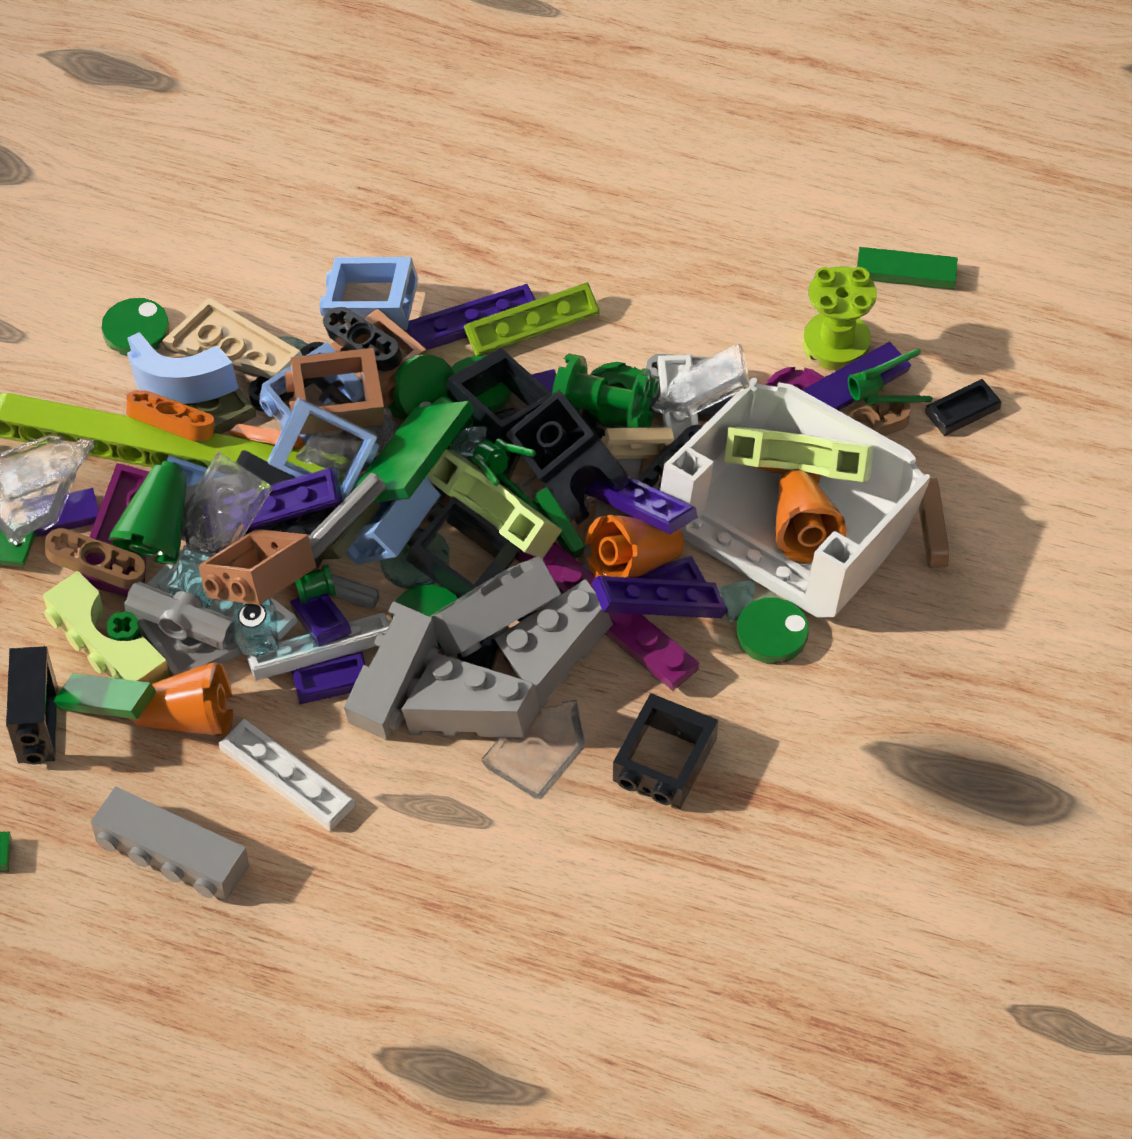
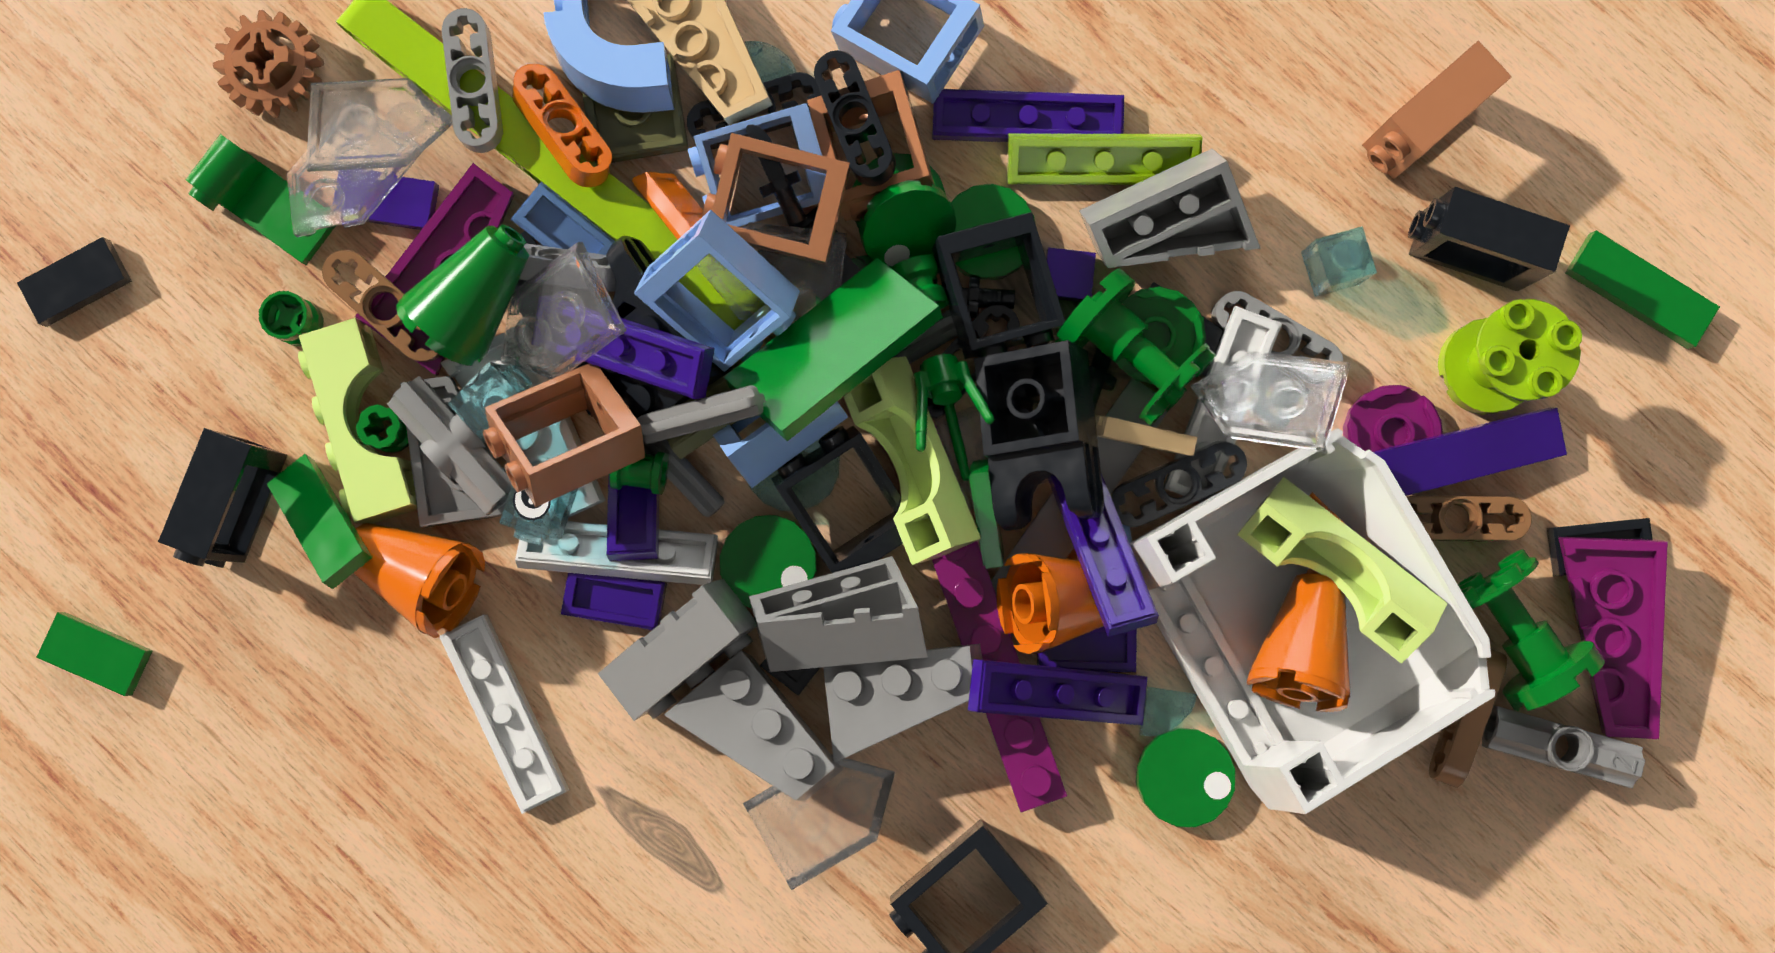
camera: 25 degrees right, 30 degrees up
light grey brick [91,786,249,902] -> none
clear light blue tile [451,427,487,456] -> none
green plant [848,349,933,406] -> none
none -> green wheel [259,291,324,346]
none -> light grey beam [442,8,503,153]
none -> light grey wedge [1079,148,1261,268]
none -> clear light blue brick [1301,226,1377,297]
none -> nougat window [1362,40,1512,180]
none -> black window [1408,187,1570,291]
none -> green piece [1458,549,1605,711]
none -> light grey piece [1482,705,1645,788]
none -> magenta wing [1558,537,1668,739]

